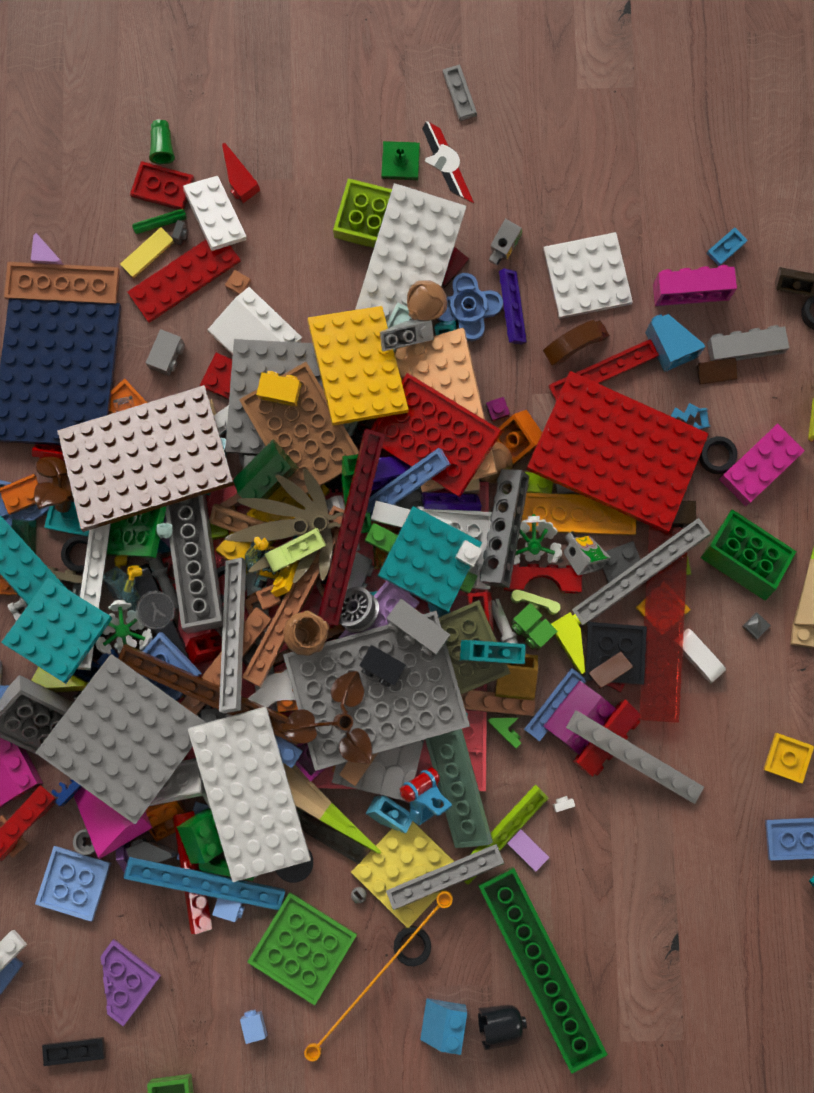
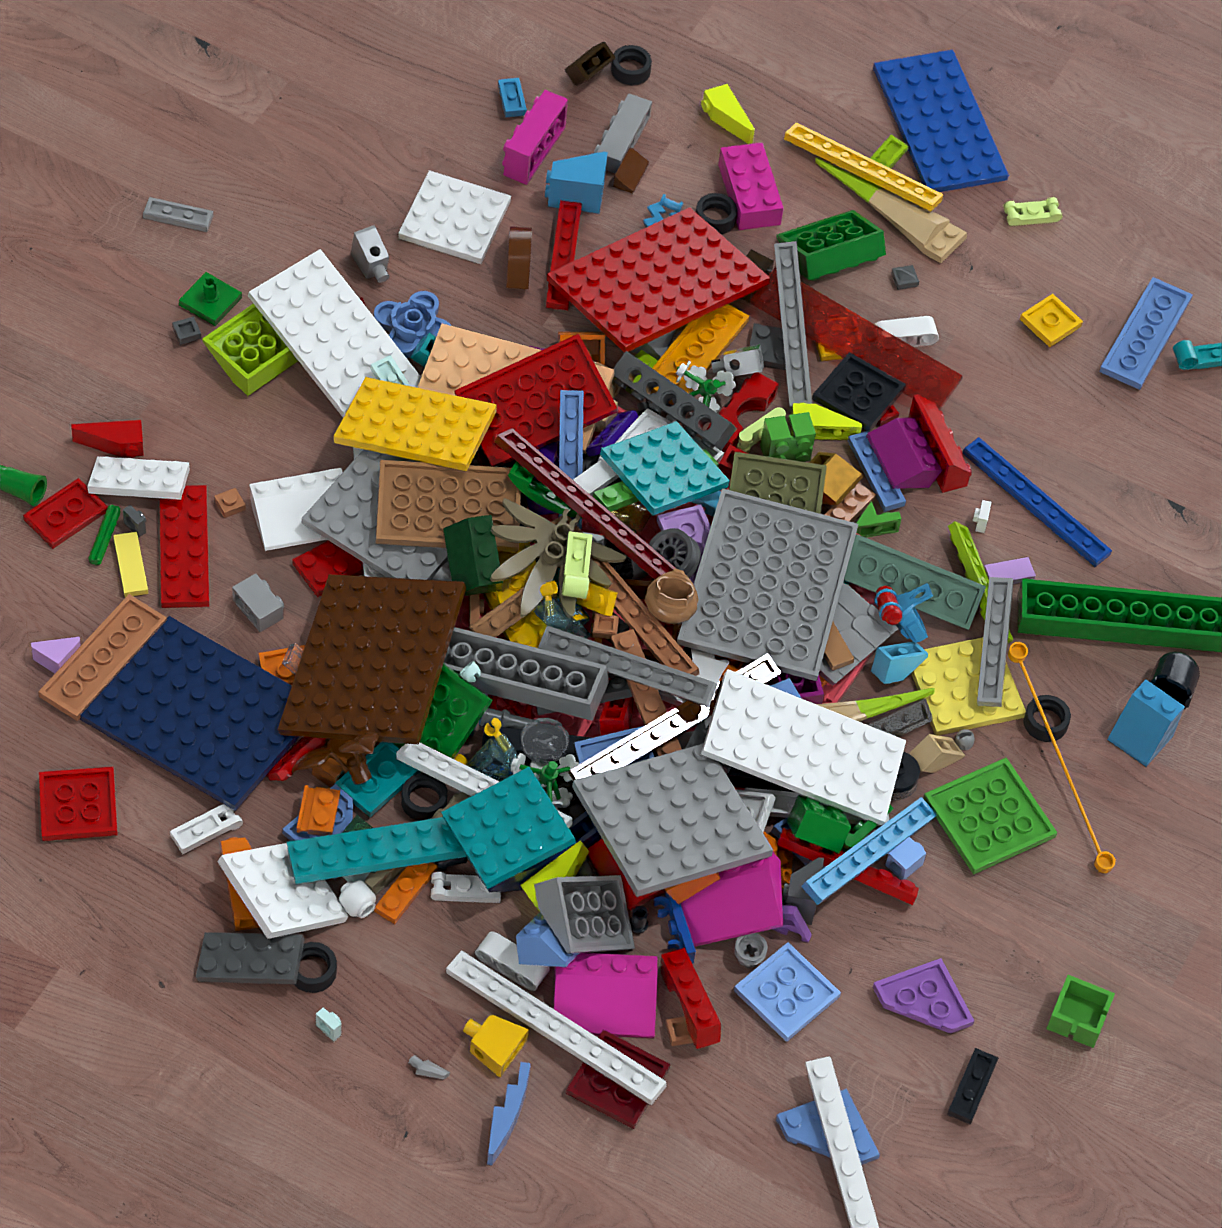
camera: 70 degrees left, 25 degrees down
light blue brick [240,1009,267,1044] -> none
yellow brick [256,371,302,407] -> none
reddish brown plant [282,671,372,764] -> none
black brick [359,645,407,688] -> none
light grey slope [380,320,434,351] -> none
light grey brick [386,599,450,657] -> none
medium nougat helmet [407,280,448,321] -> none
sticker [422,121,474,203] -> none
white plate [455,540,482,568] -> none
teal slope [460,640,526,664] -> none
dark purple plate [499,268,527,345] -> none
light grey plate [566,711,704,804] -> none
reddish brown slope [588,652,633,689] -> none
none -> dark grey plate [172,317,201,345]
none -> tan slope [909,734,965,773]
none -> blue tile [962,437,1112,567]

